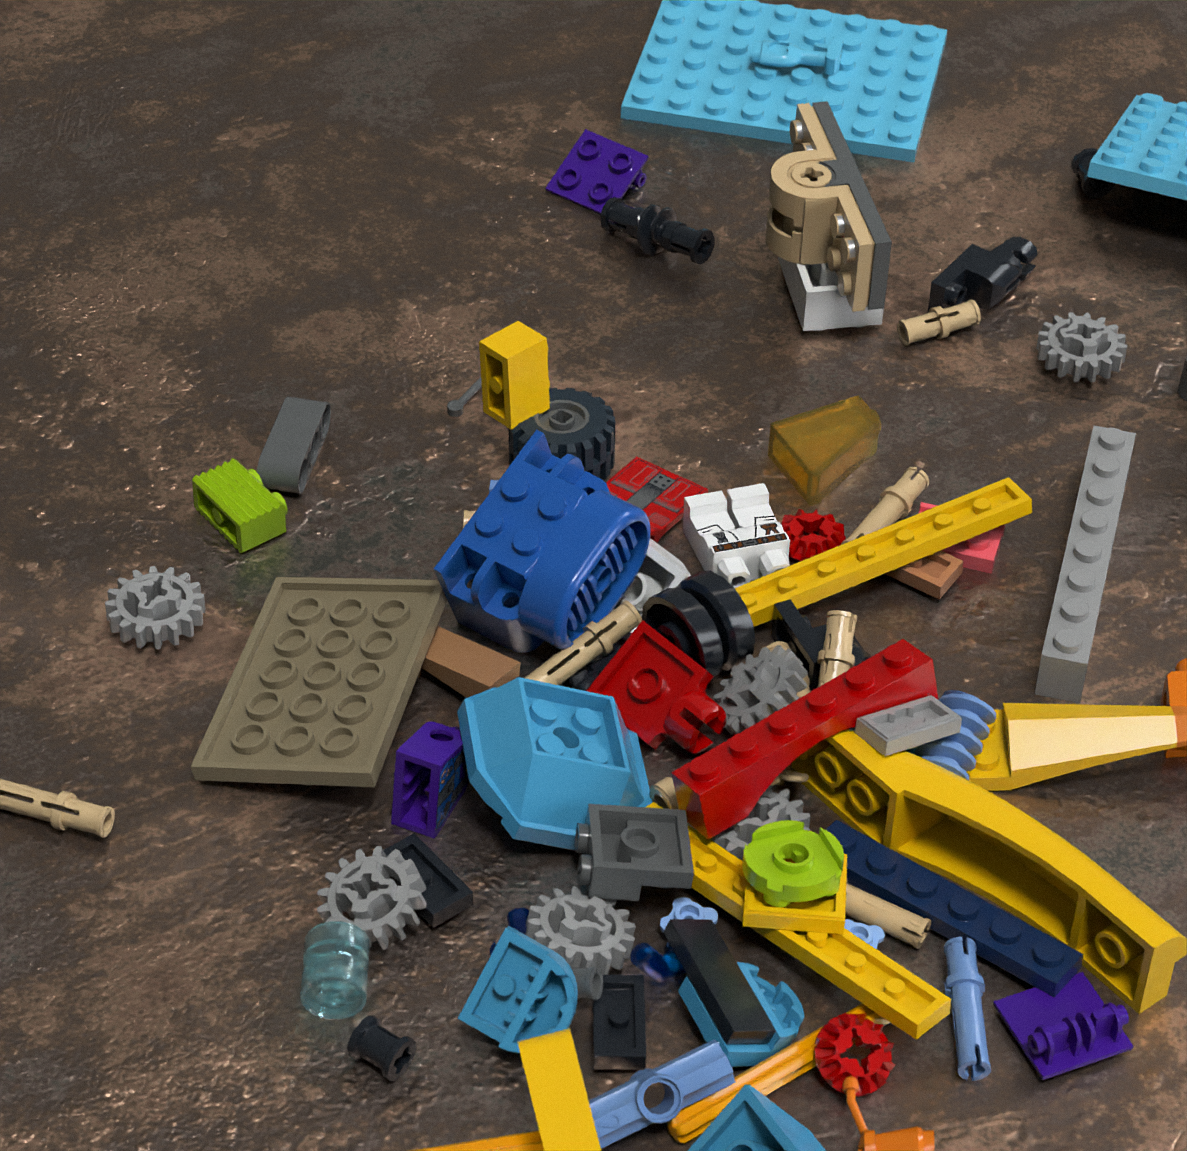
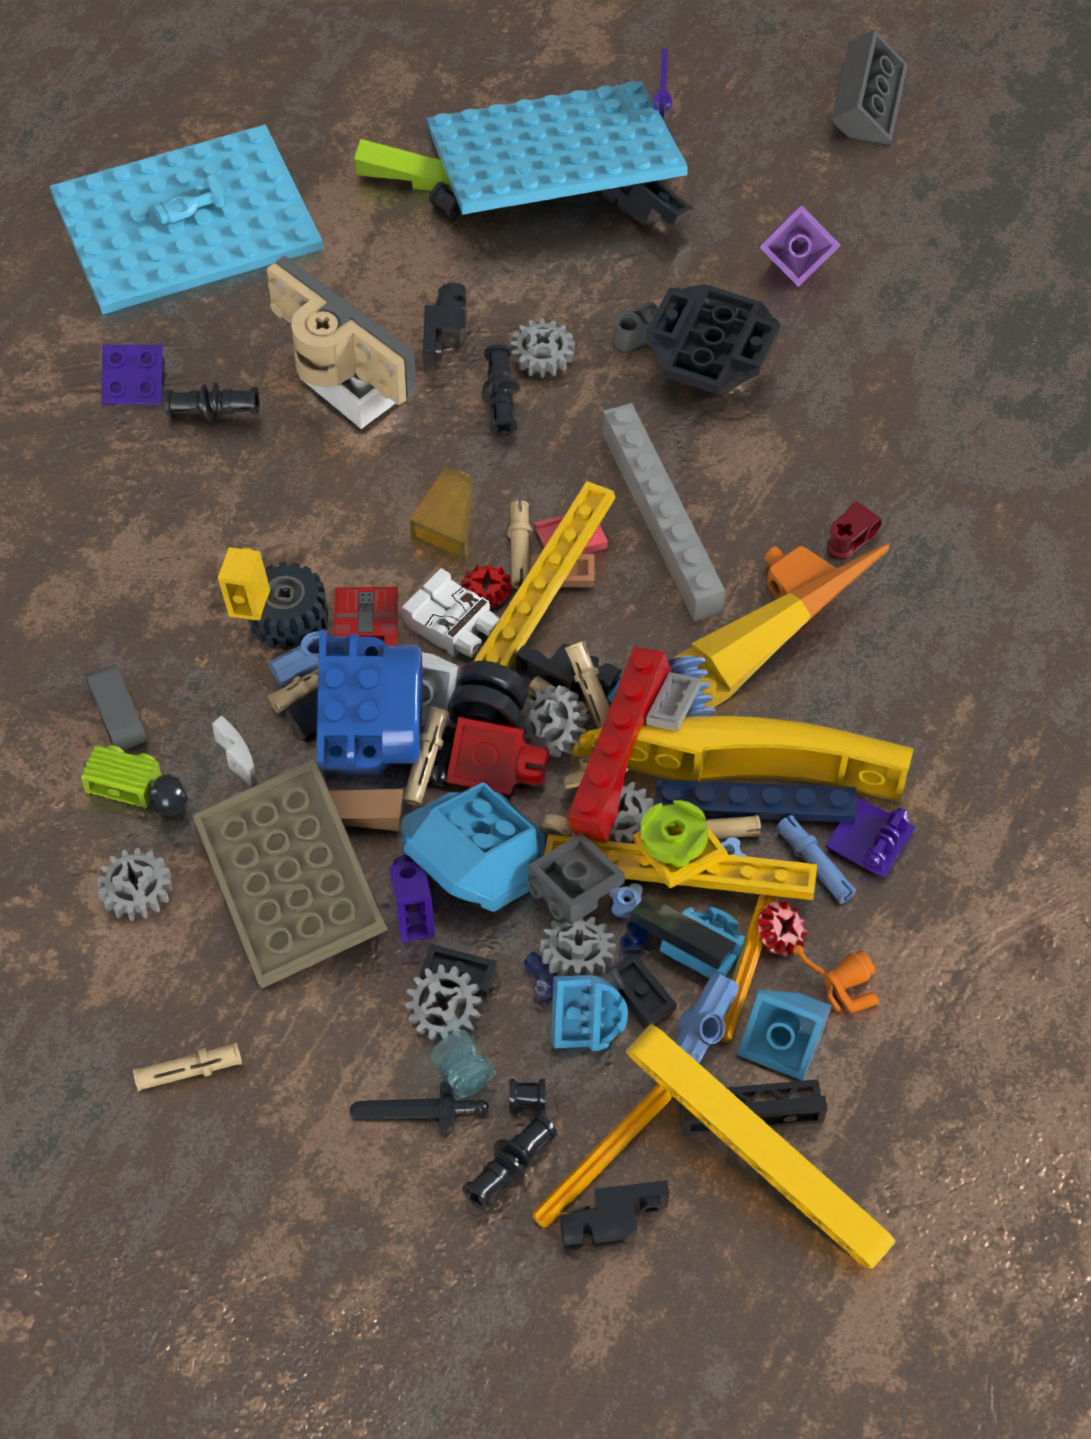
camera: 35 degrees left, 15 degrees up
dark grey hinge [447,377,482,417] -> none
tan pin [897,300,981,346] -> none
none -> black piece [149,774,188,816]
none -> white slope [212,716,257,787]
none -> black sword [350,1081,489,1134]
none -> lime slope [354,139,453,191]
none -> black piece [462,1113,558,1210]
none -> black piece [481,344,520,435]

